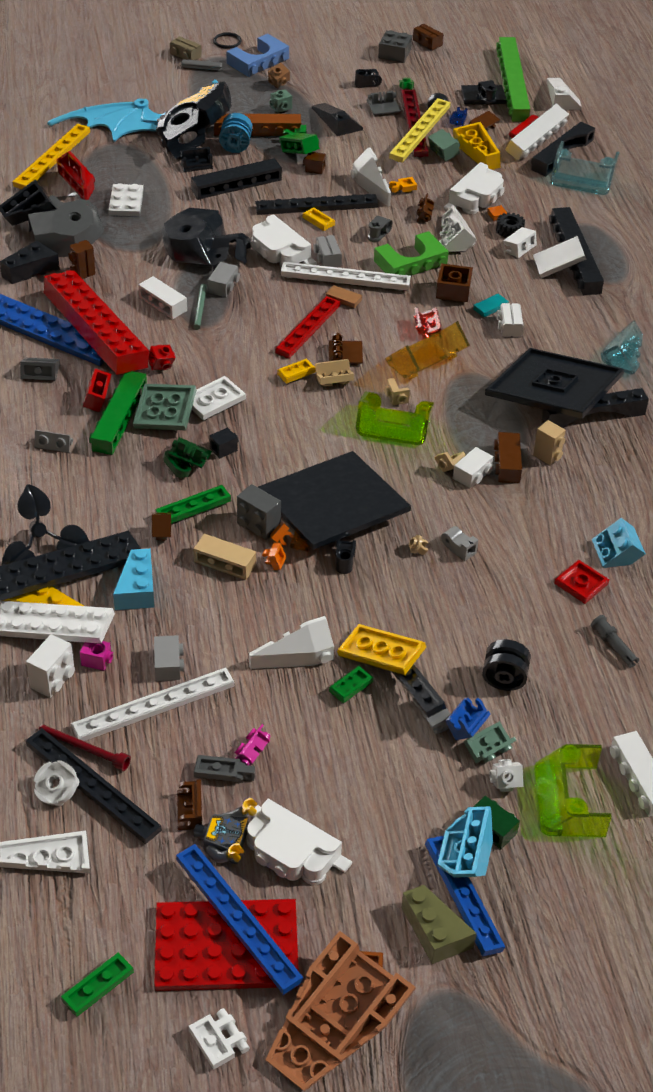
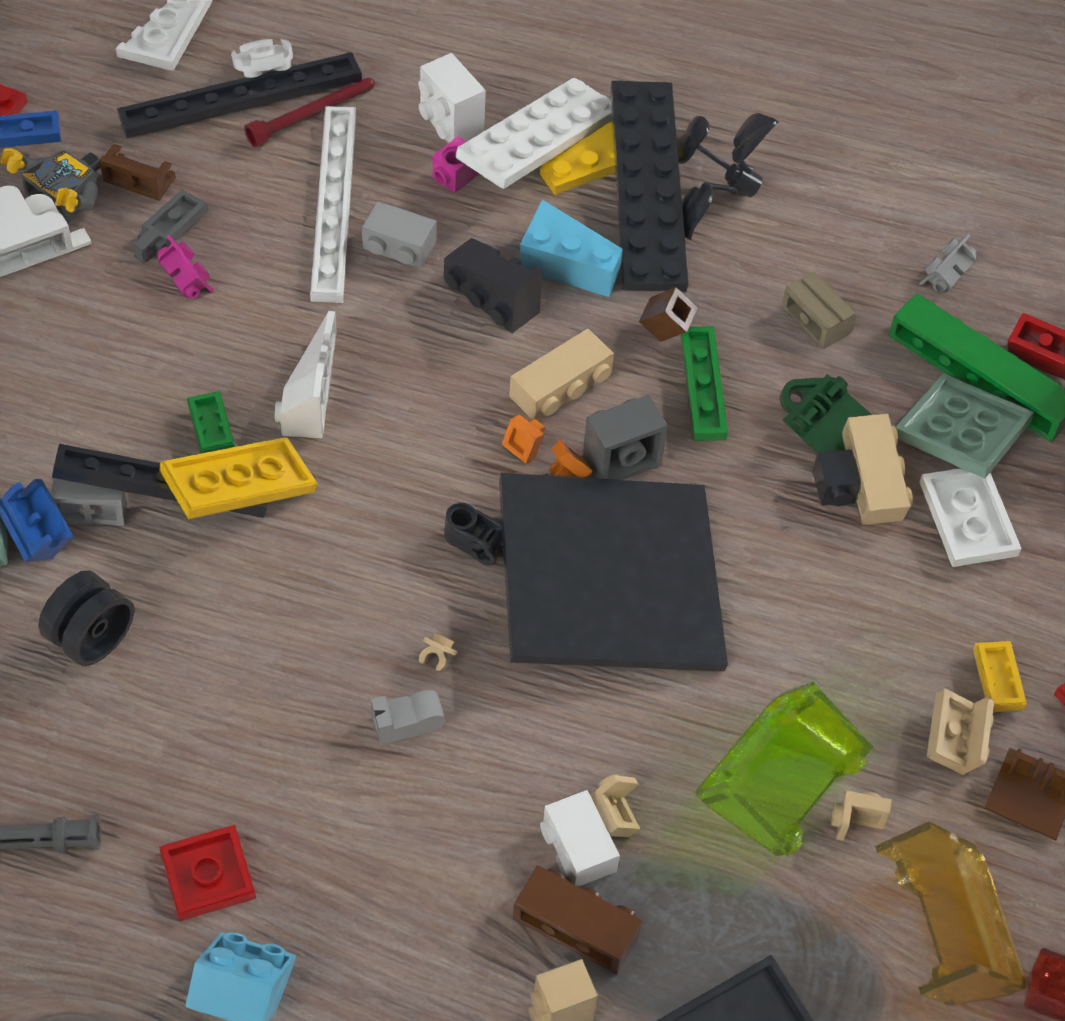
camera: 115 degrees right, 10 degrees up
none -> black wedge [444,238,543,334]
none -> dark tan brick [782,272,857,349]
none -> tan brick [842,414,913,525]

